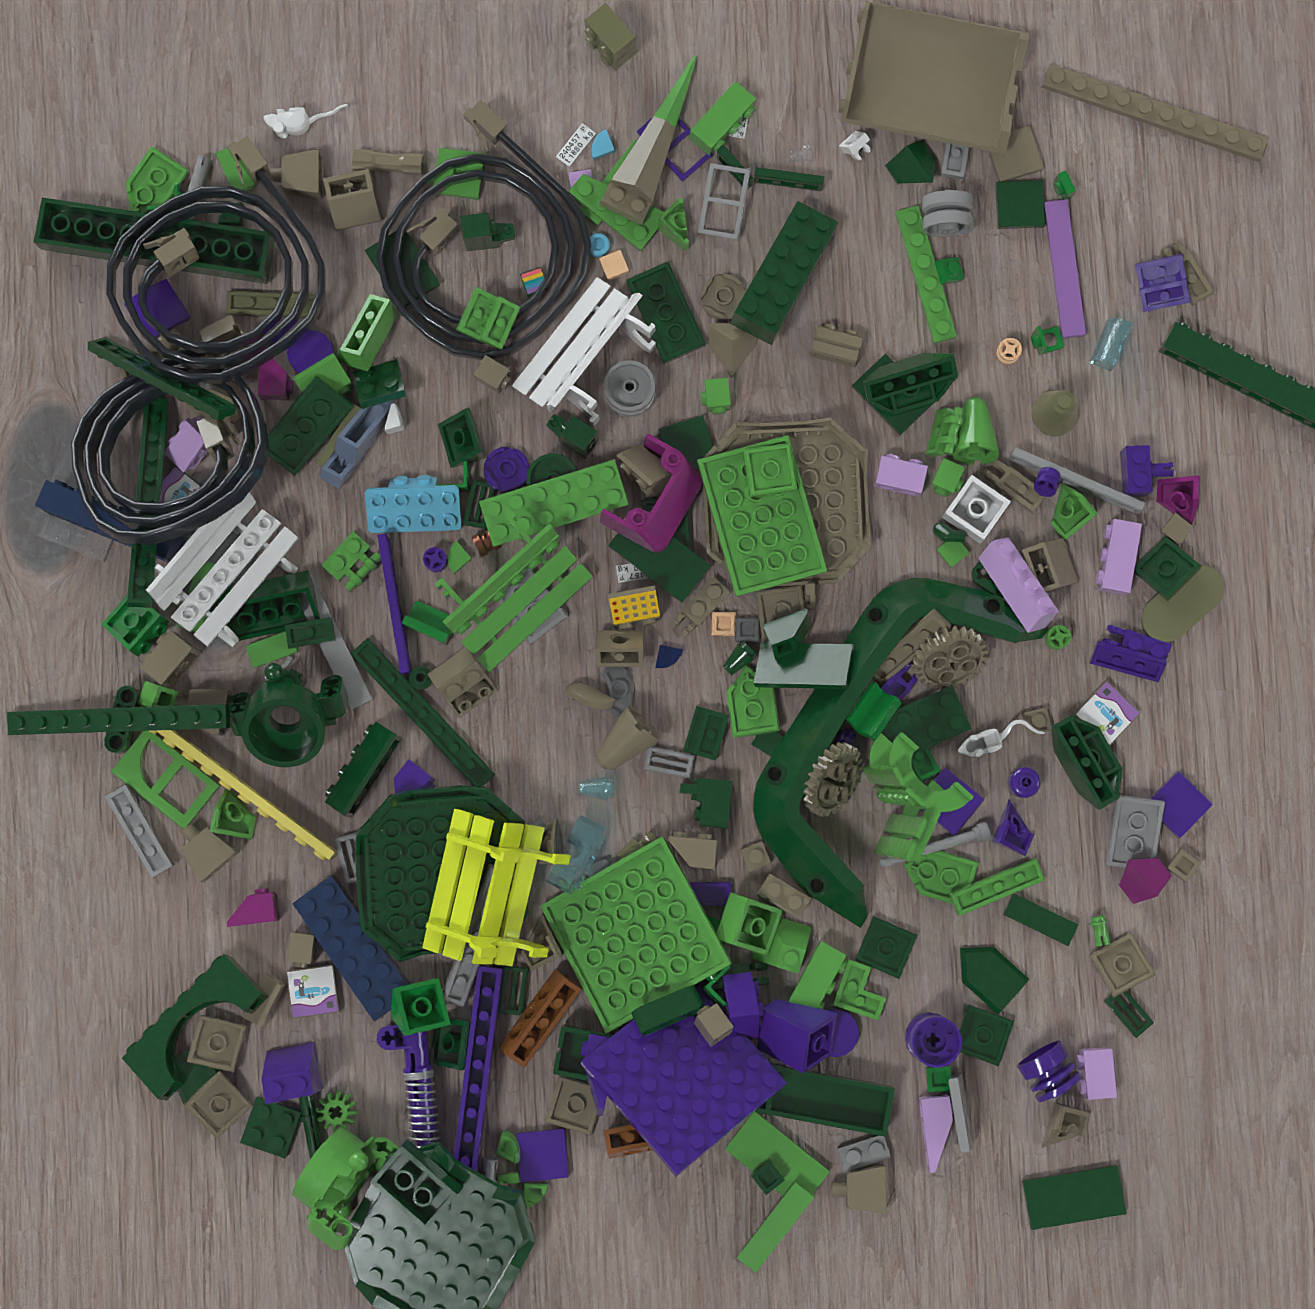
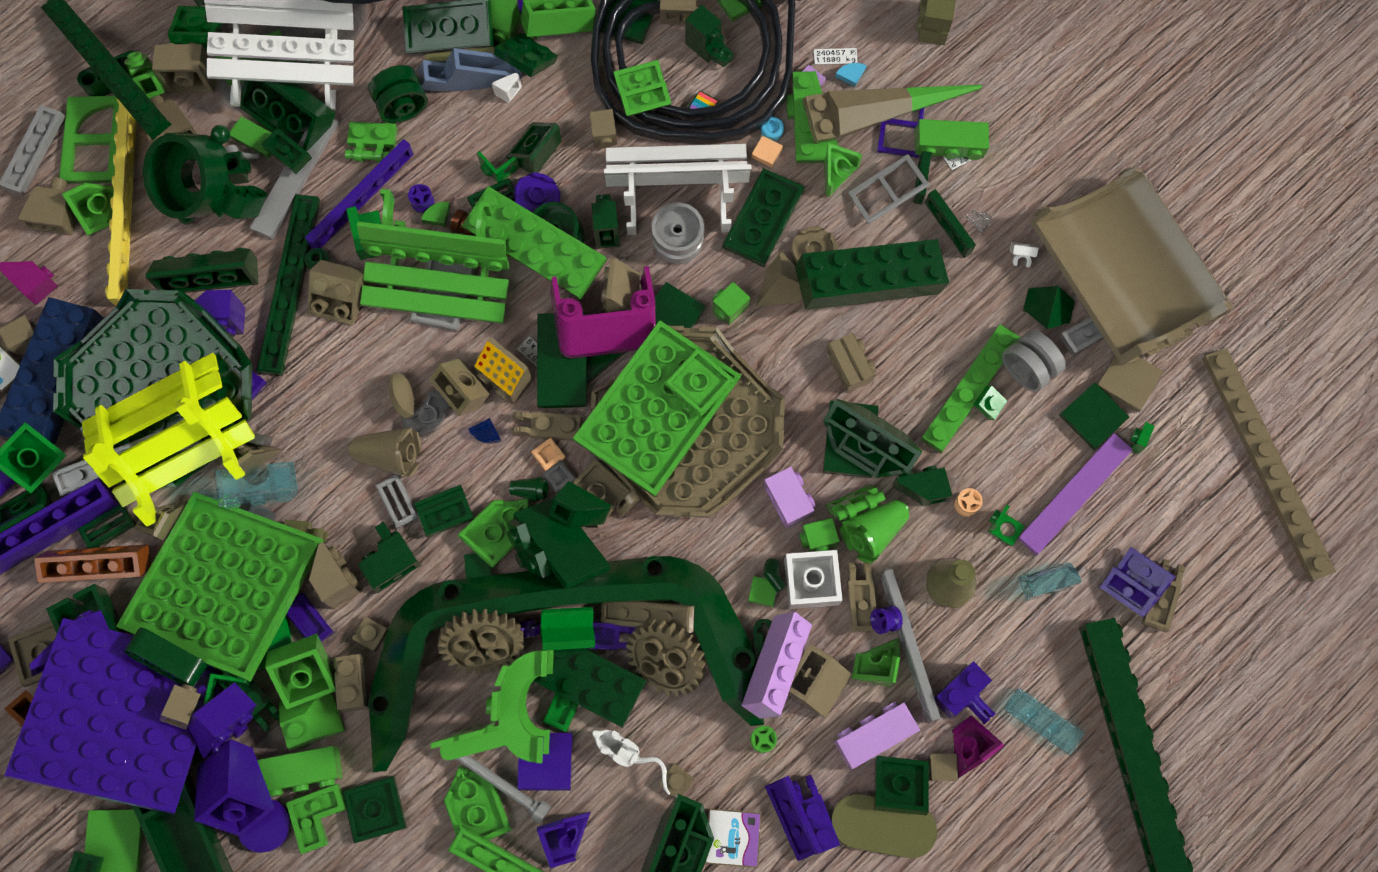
camera: 45 degrees right, 10 degrees down
medium azure bracket [365,475,462,533] -> none
clear light blue cone [579,777,615,800] -> none
dark purple head [1007,767,1041,798] -> none
none -> bright green plate [124,51,152,76]
none -> dark green wheel [368,65,428,123]
none -> dark green plate [506,518,552,578]
none -> dark green slope [893,466,953,506]
none -> clear light blue tile [1003,687,1085,755]

